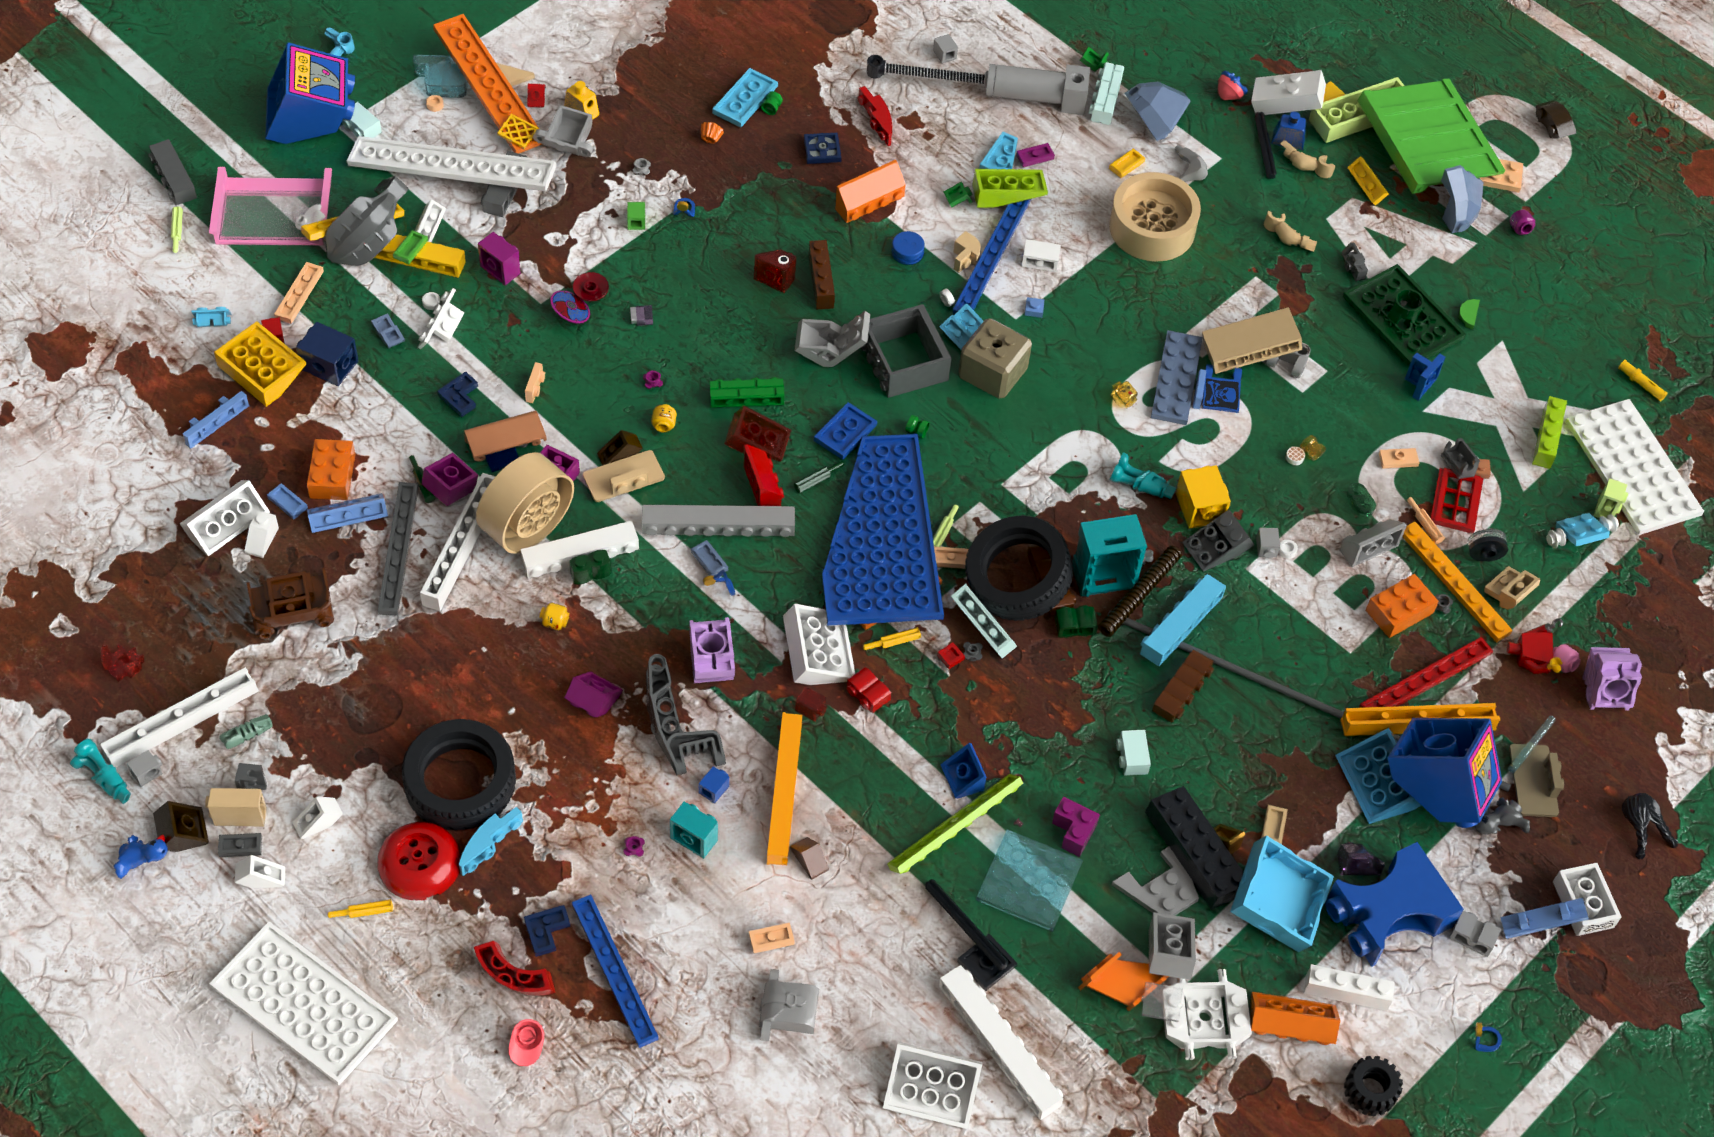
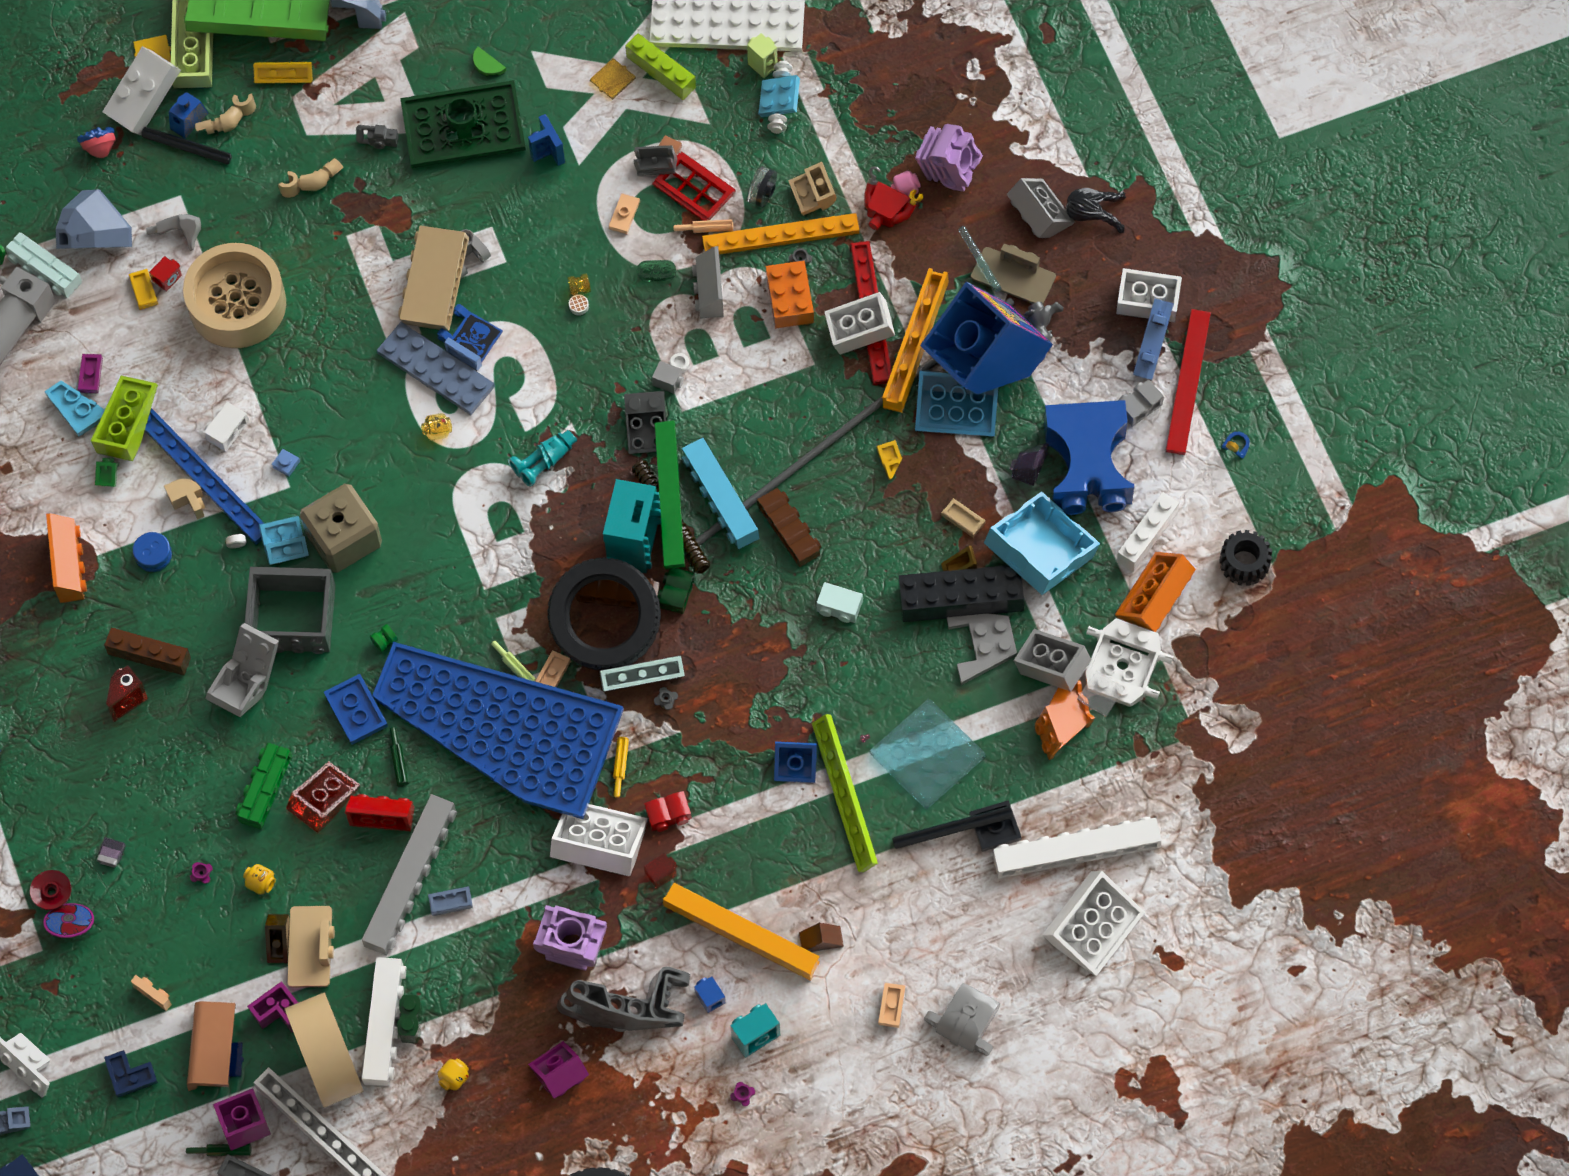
camera: 60 degrees left, 10 degrees up
blue plate [572,894,659,1048] -> none
blue piece [703,570,735,596] -> none
red plate [937,643,965,669] -> none
magenta brick [1052,796,1100,857] -> none
yellow brick [1175,465,1231,529] -> none
none -> red brick [149,256,182,292]
none -> clear yellow piece [590,58,636,100]
none -> green tile [655,420,685,569]
none -> white brick [824,292,895,355]
none -> yellow slope [876,440,902,480]
none -> light grey slope [1007,178,1075,238]
none -> red tile [1166,309,1211,455]

